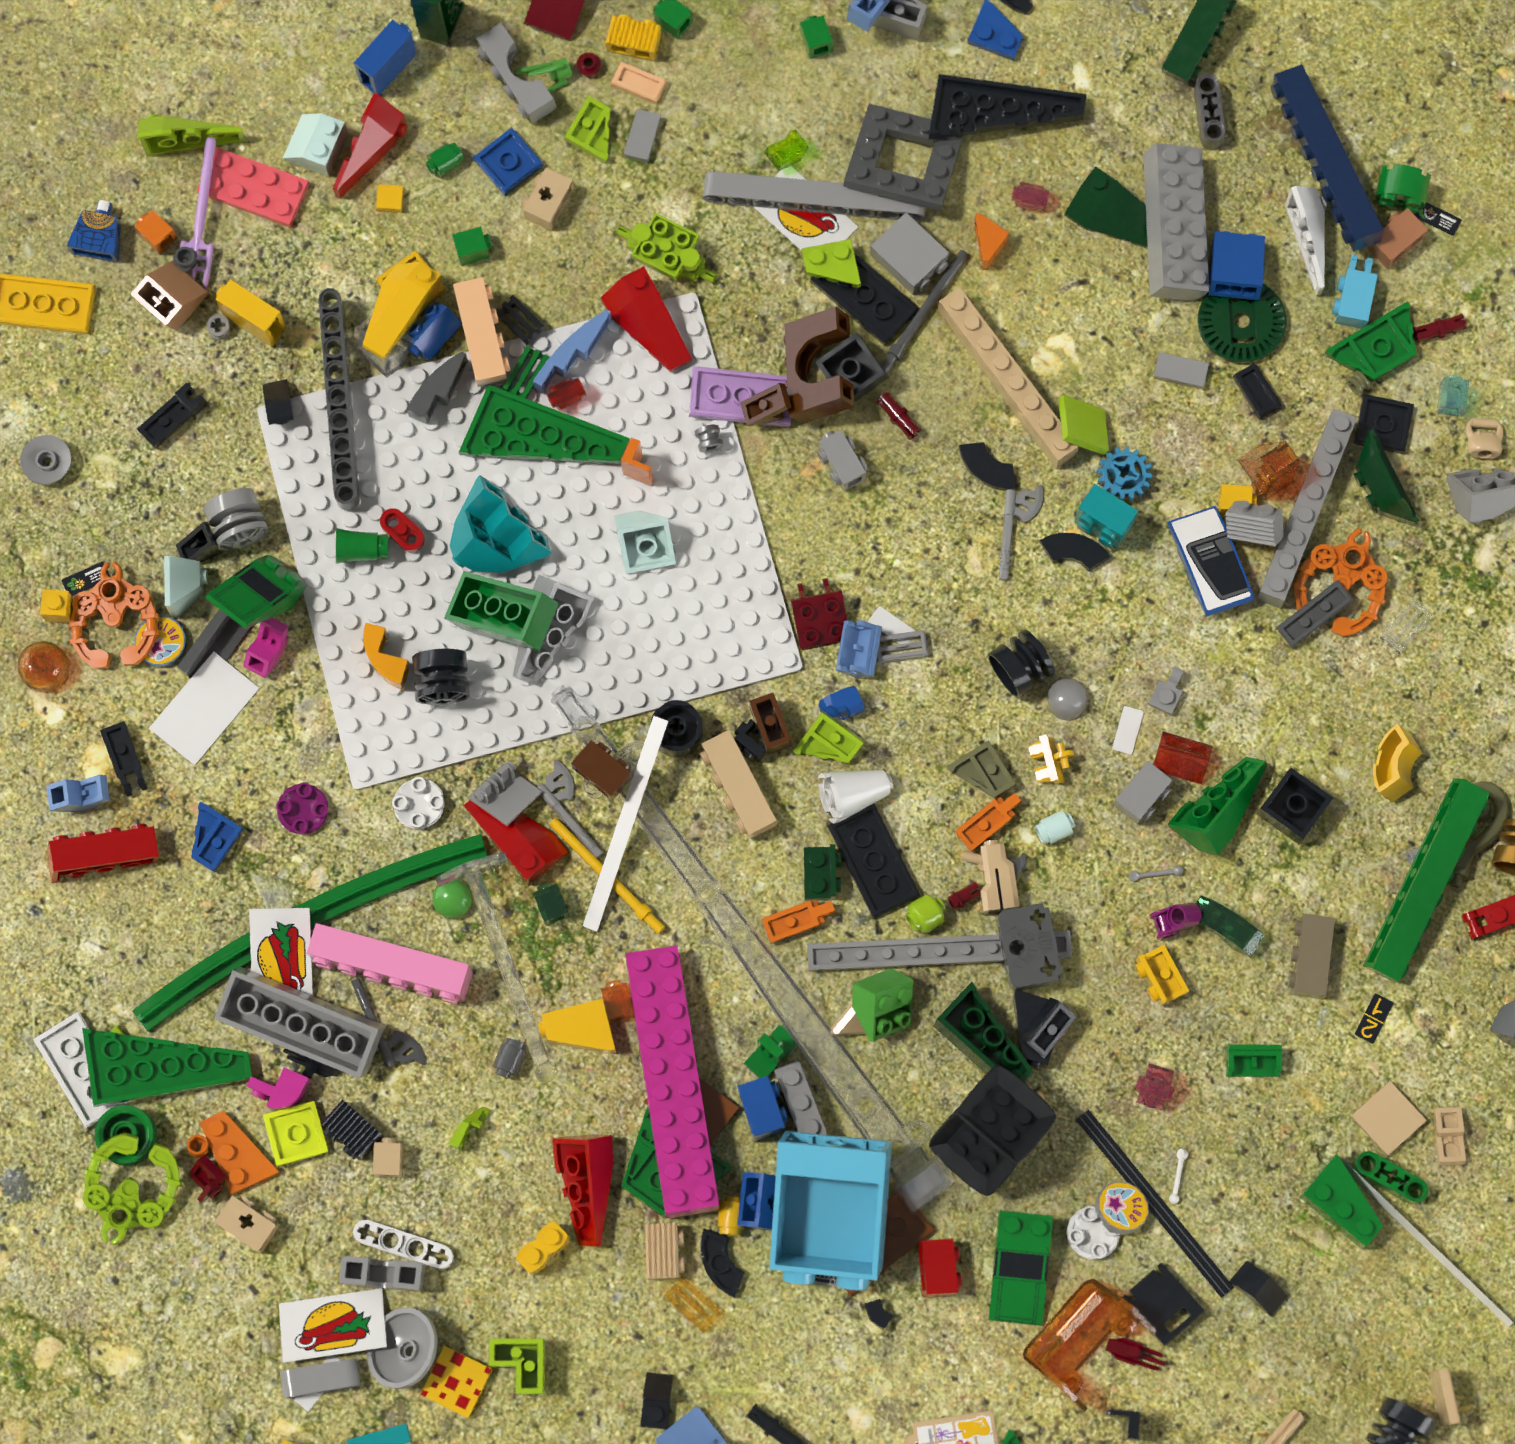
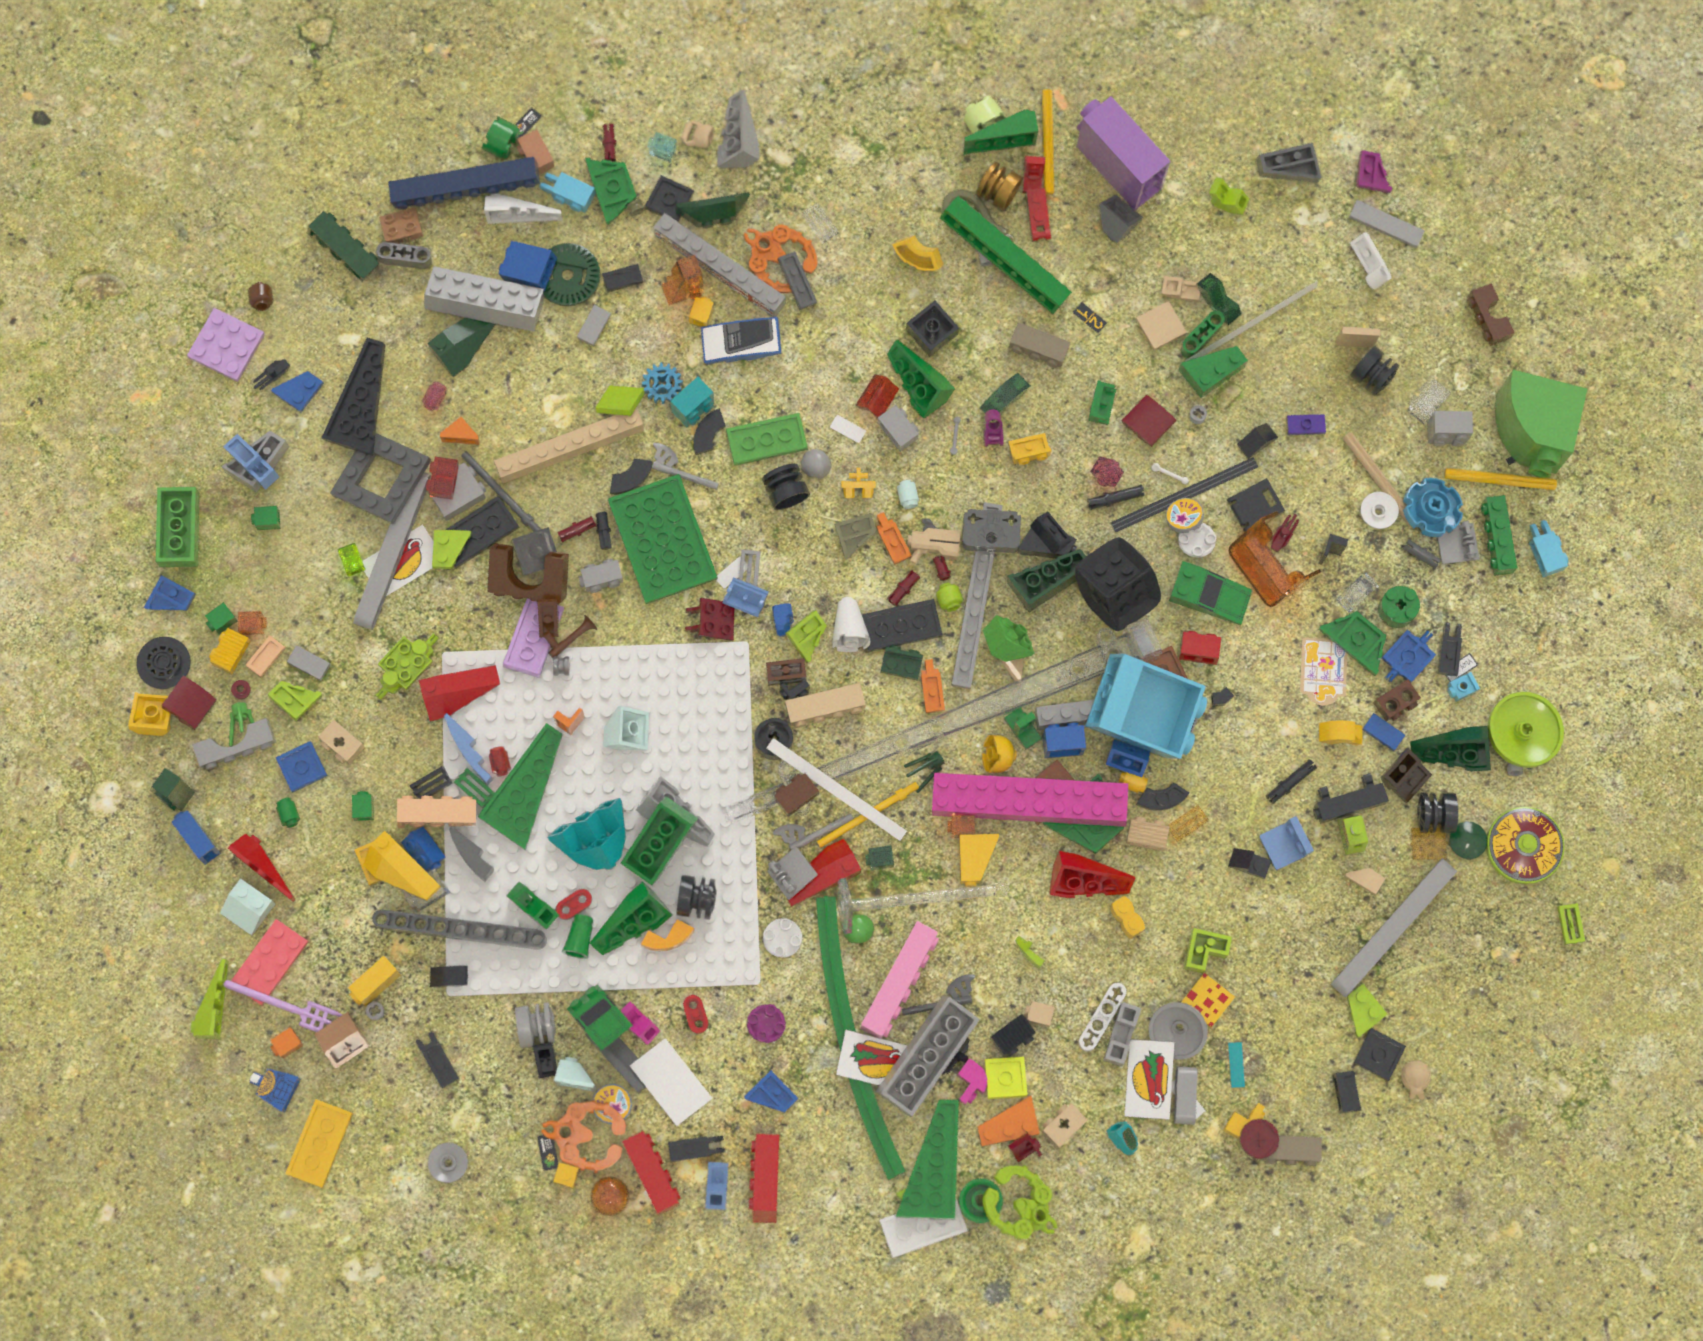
camera: 85 degrees left, 0 degrees up
dark grey plate [173,247,198,271] -> none
orange hinge [187,1135,209,1158] -> none
yellow tile [376,184,404,213] -> none
dark grey brick [493,1038,526,1079] -> none
light grey plate [1148,666,1184,716] -> none
light grey brick [1225,501,1284,547] -> none
none -> clear orange brick [238,611,267,635]
none -> medium nougat hinge [379,207,423,244]
none -> clear red brick [426,456,459,500]
none -> green brick [506,882,559,930]
none -> reddish brown piece [543,615,597,659]
none -> green wedge [590,881,673,955]
none -> black axle [595,512,612,550]
none -> green plate [608,474,718,604]
none -> red brick [622,1131,681,1216]
none -> red plate [683,995,709,1034]
none -> bright green tile [726,413,808,466]
none -> dark red pin [887,570,920,607]
none -> dark green plant [904,751,945,793]
none -> yellow cylinder [982,735,1017,773]
none -> black pin [1087,484,1145,510]
none -> teal rock [1106,1121,1138,1155]
none -> dark red slope [1121,394,1176,447]
none -> light grey bush [1189,405,1207,424]
none -> clear green brick [1197,273,1242,325]
none -> dark purple plate [1287,414,1326,435]

